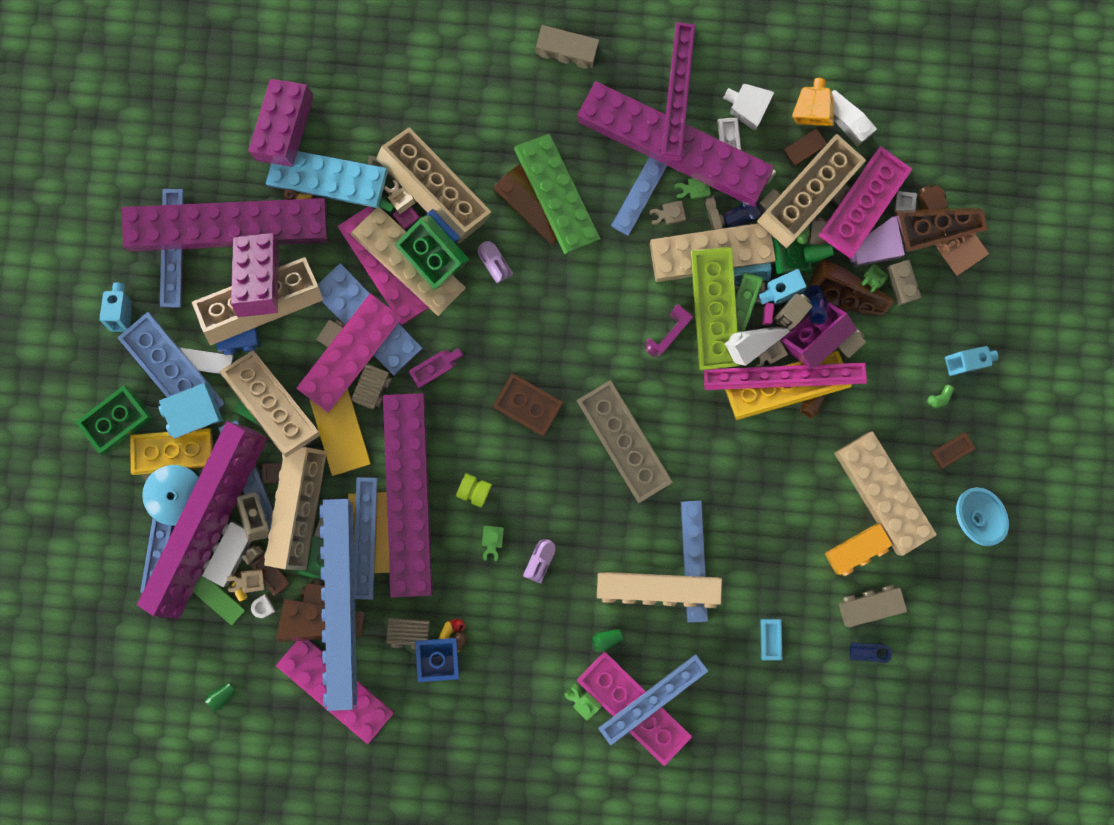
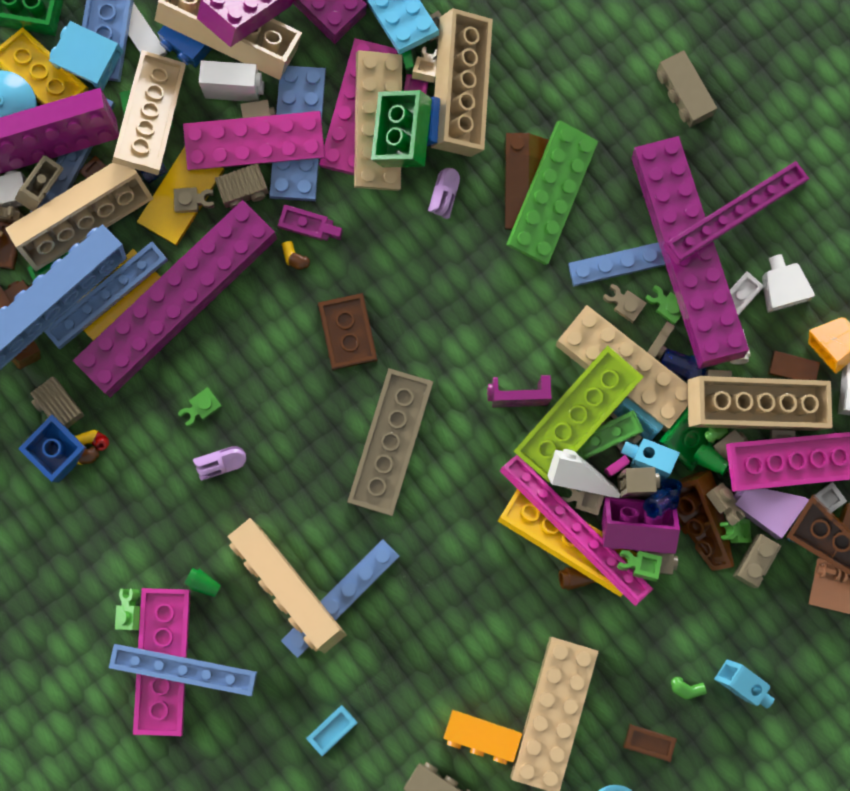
camera: 50 degrees right, 5 degrees down
lime wheel [456,473,492,508] -> none
none -> dark tan plate [174,187,215,213]
none -> white brick [199,60,264,102]
none -> reddish brown arm [282,241,310,270]
none -> bright green plate [617,550,662,582]
none -> dark tan plate [706,483,746,526]

